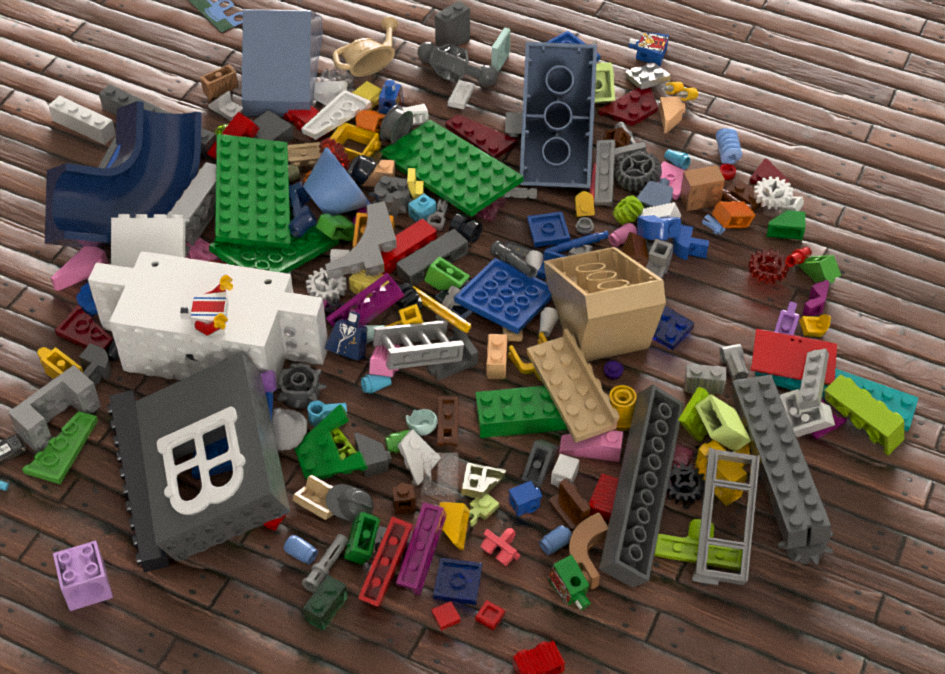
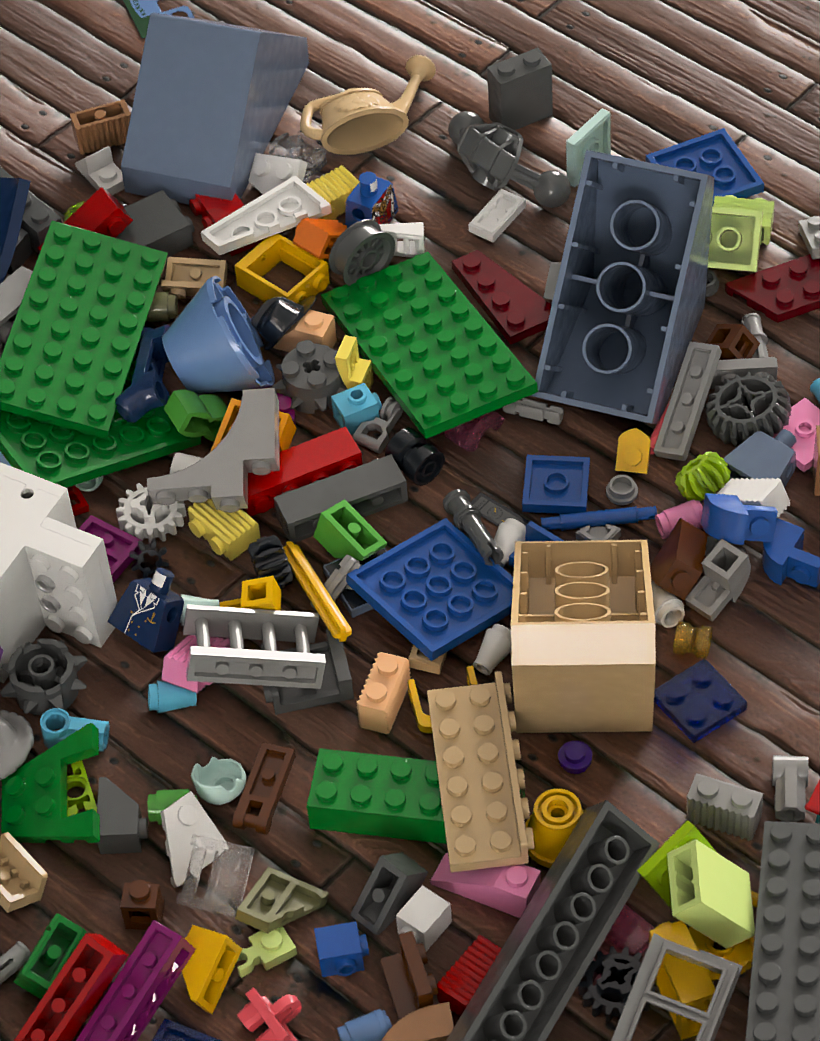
camera: 20 degrees right, 0 degrees up
clear red gear [318,137,351,171] -> none
magenta fence [326,273,405,327] -> none
dark grey piece [326,484,374,522] -> none

